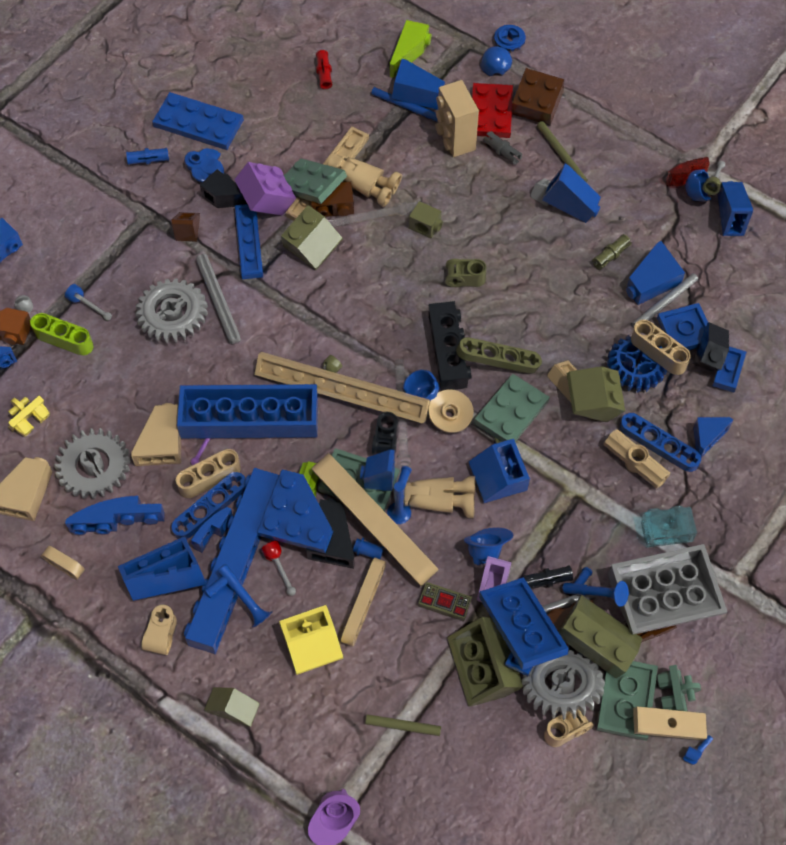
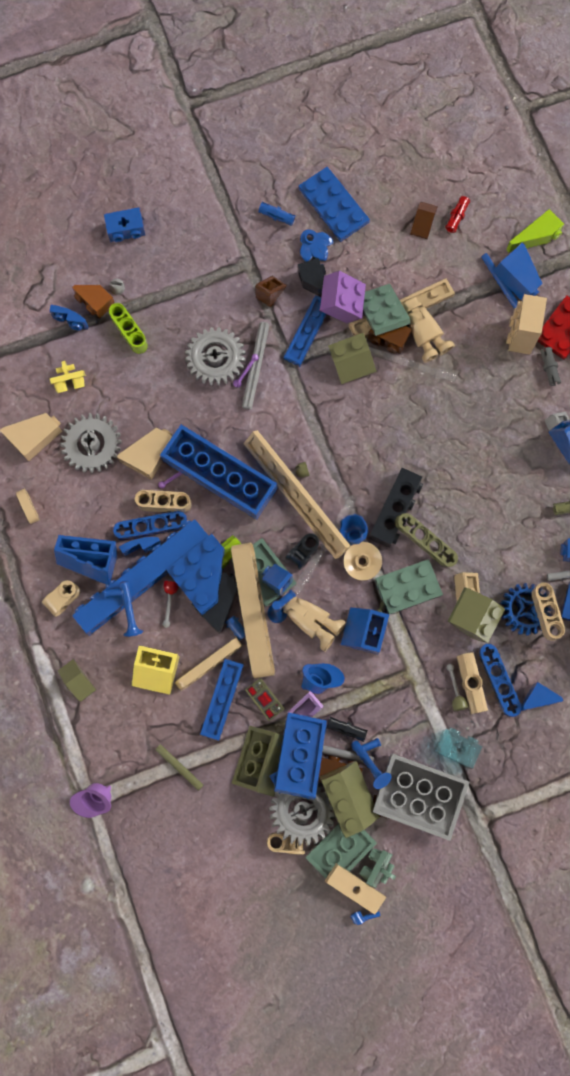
camera: 35 degrees right, 15 degrees up
hinge [65,284,112,321] -> none
blue slope [65,496,165,535] -> none
olive brick [409,201,443,238] -> none
olive piece [445,259,486,287] -> none
none -> blue plate [200,659,244,741]
none -> medium lavender hinge [233,354,259,388]
none -> reddish brown slope [410,202,438,240]
none -> hinge [446,664,469,712]

